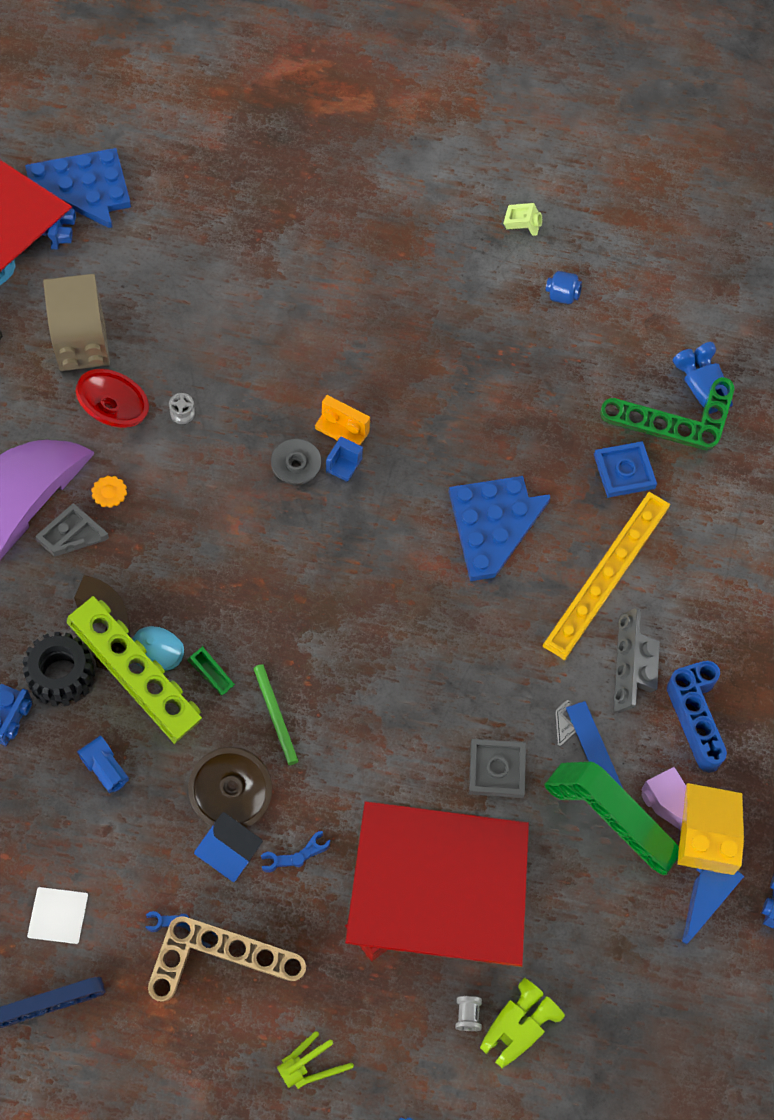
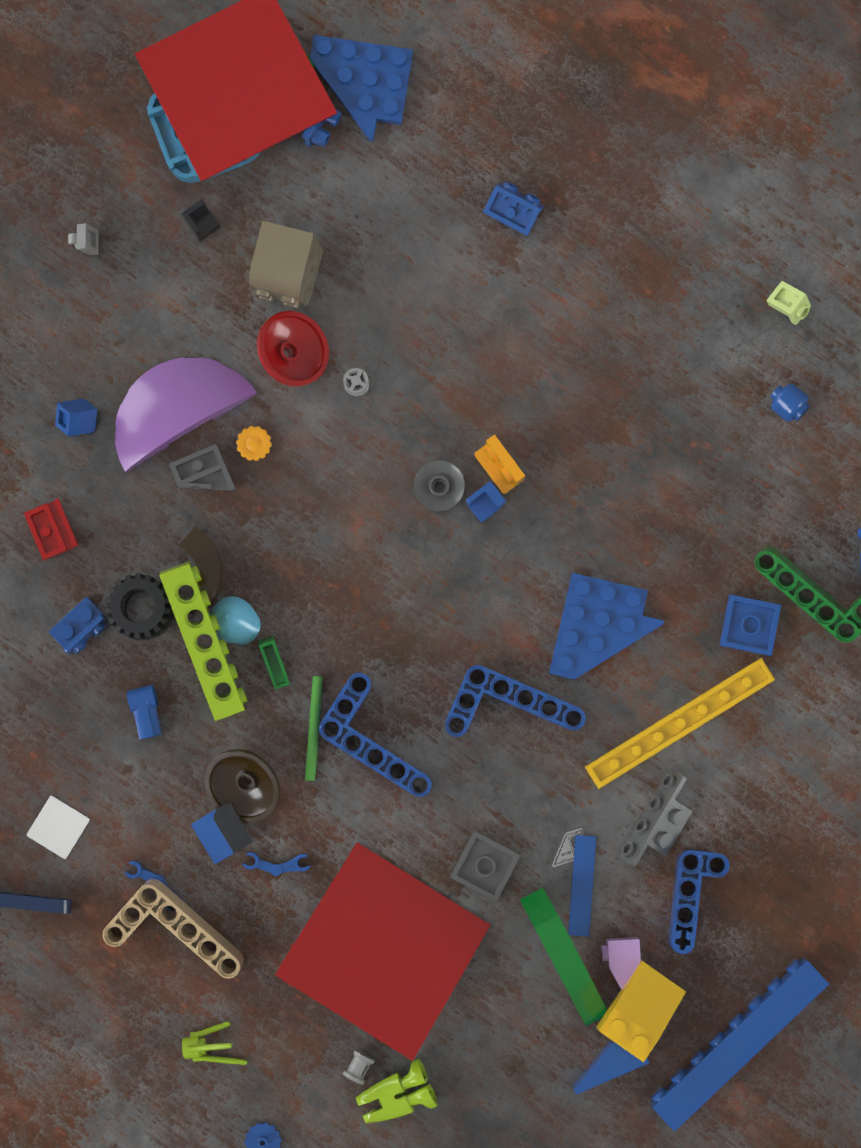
camera: 35 degrees right, 20 degrees up
none -> blue beam [319,673,432,797]
none -> blue beam [445,665,586,737]
none -> blue bracket [483,181,544,236]

